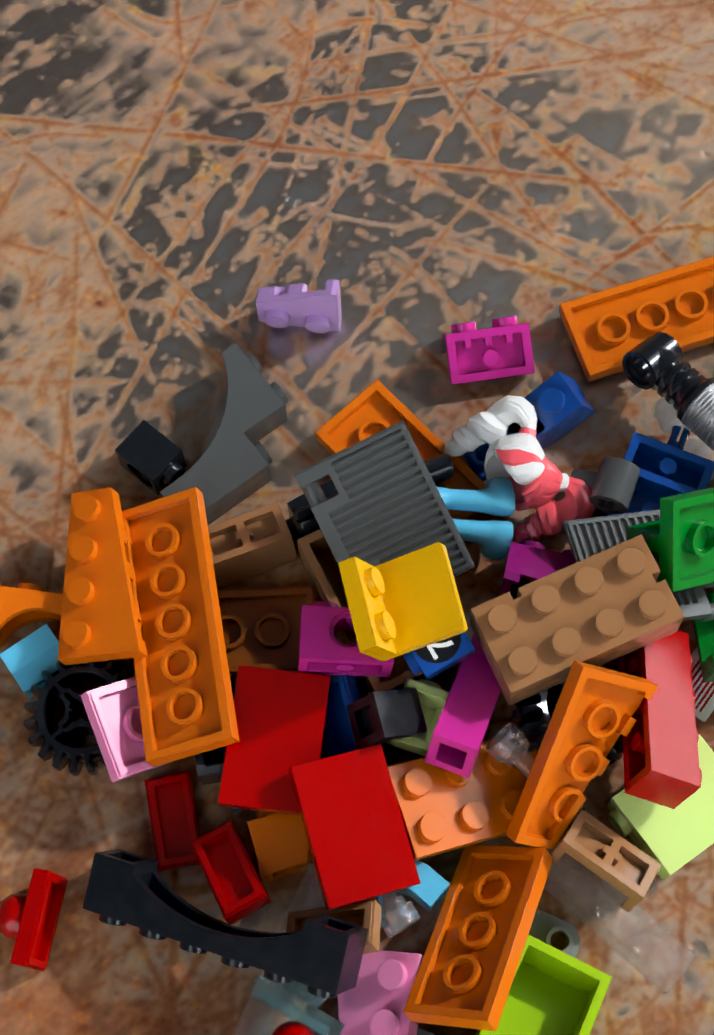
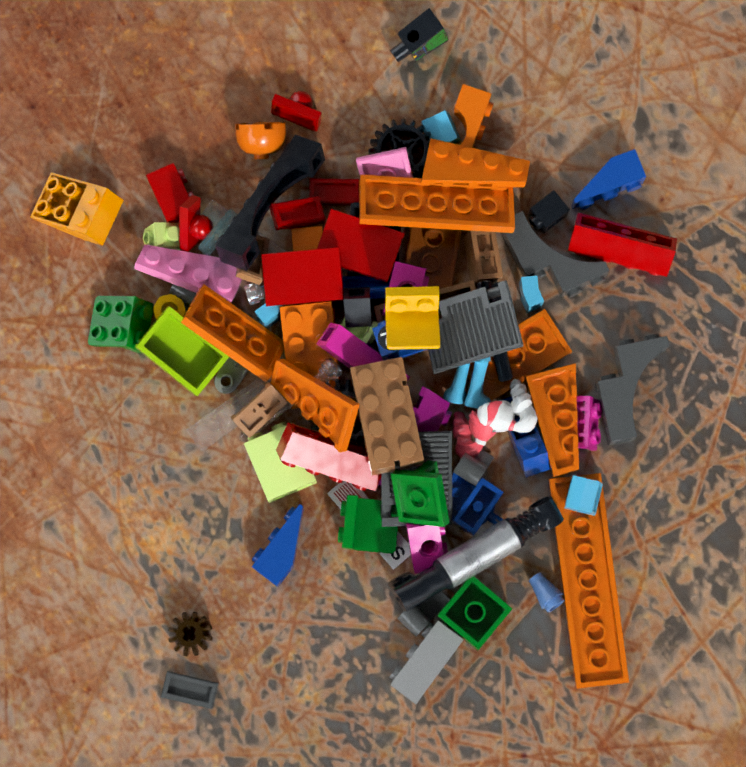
camera: 100 degrees right, 10 degrees up
lavender wing [256,280,342,333] -> none
none -> orange cylinder [235,122,286,159]
none -> medium azure piece [519,276,544,313]
none -> orange wing [525,363,579,477]
none -> medium azure piece [564,475,603,516]
none -> red brick [568,213,677,277]
none -> blue slope [571,149,646,210]
none -> dark grey arch [595,334,669,445]

